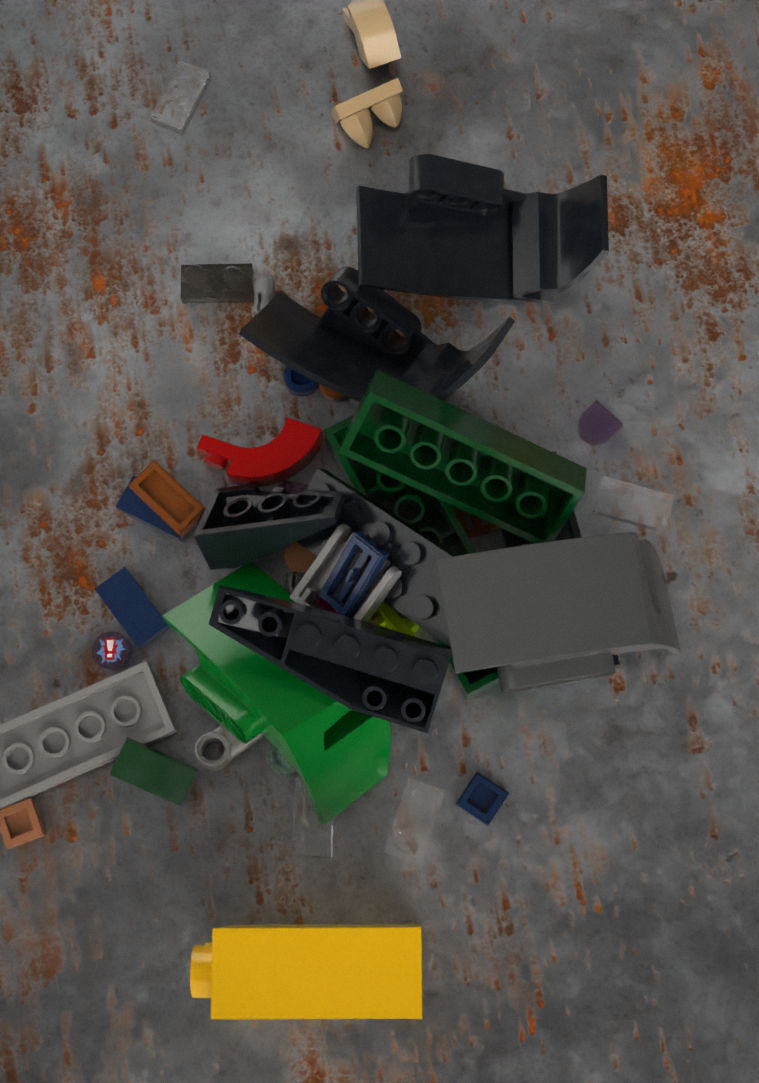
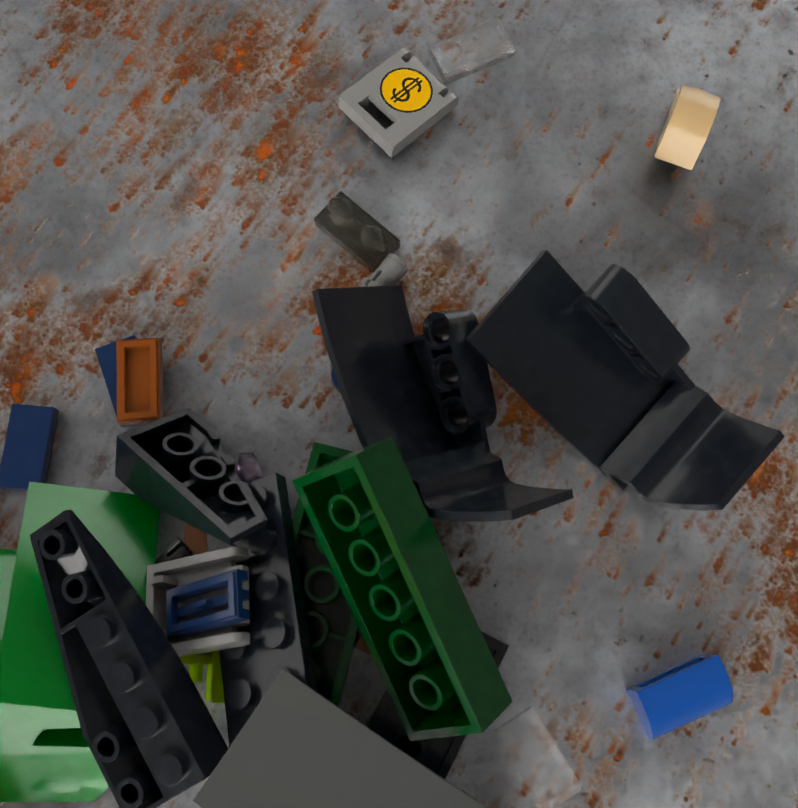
camera: 35 degrees right, 0 degrees up
red arch [197,417,324,487] -> none
tan tile [330,78,403,148] -> none
clear purple tile [578,400,623,446] -> none
none -> light grey container [338,47,459,158]
none -> blue brick [626,654,734,741]

